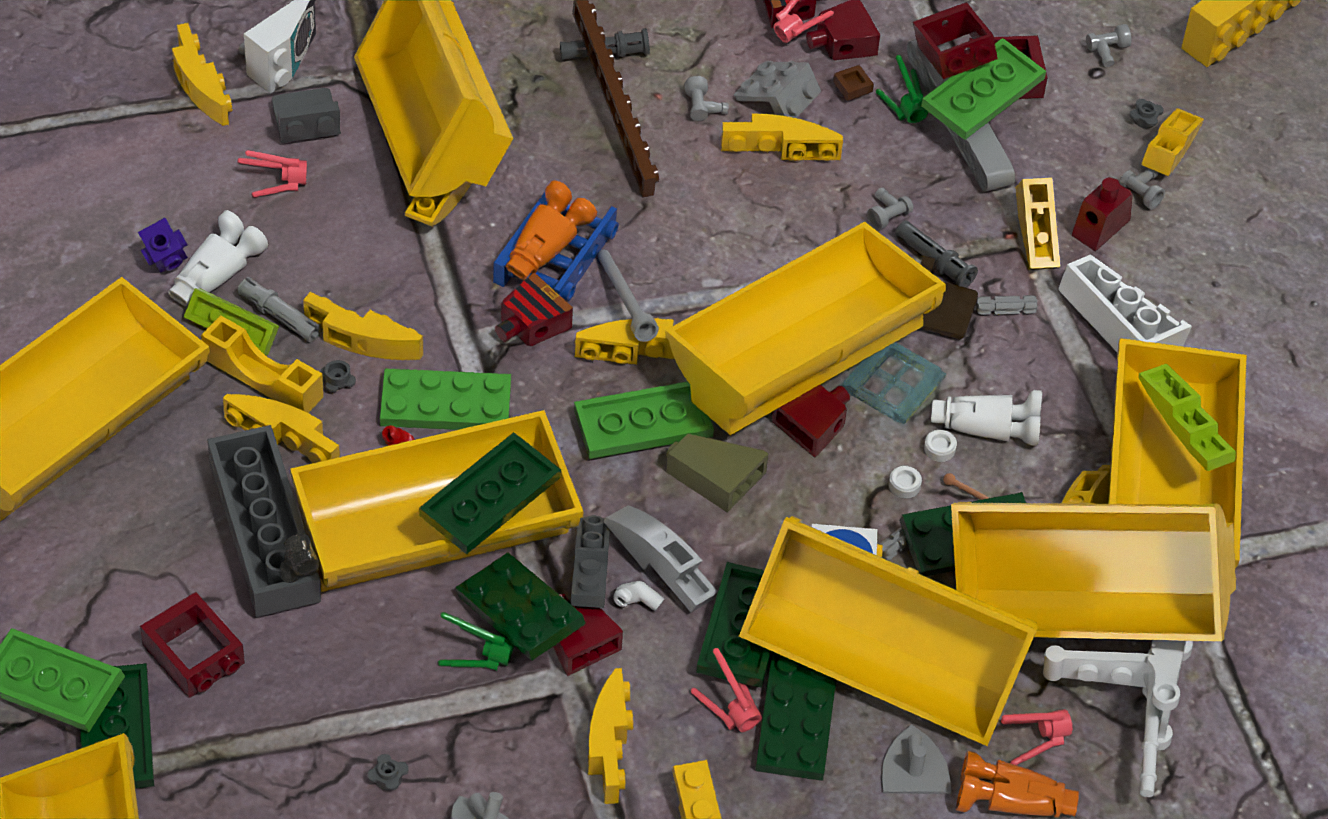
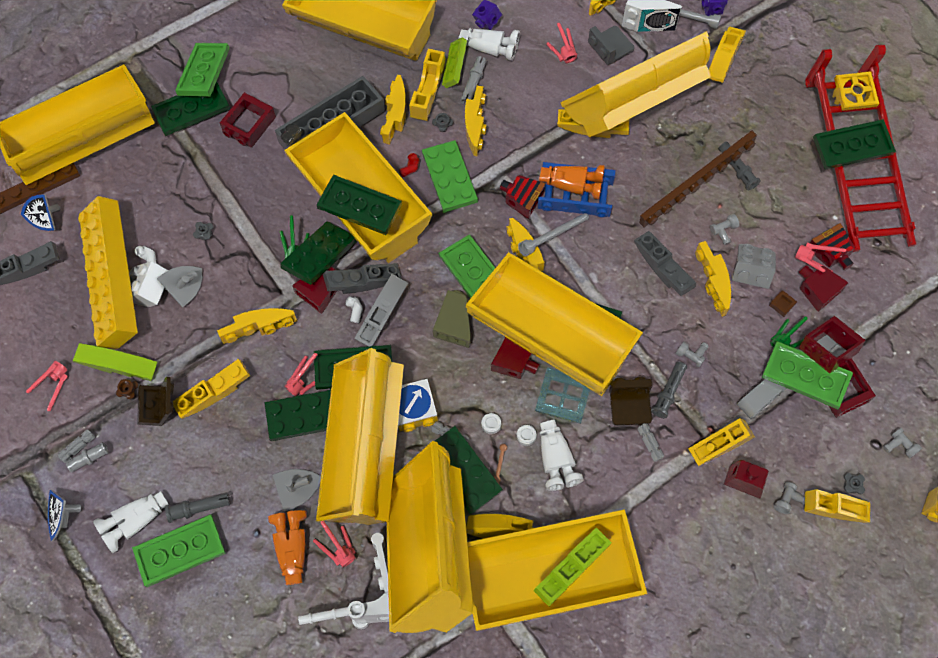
camera: 75 degrees right, 15 degrees up
white wedge [1058,254,1192,352] -> none
none -> dark grey slope [634,231,696,296]

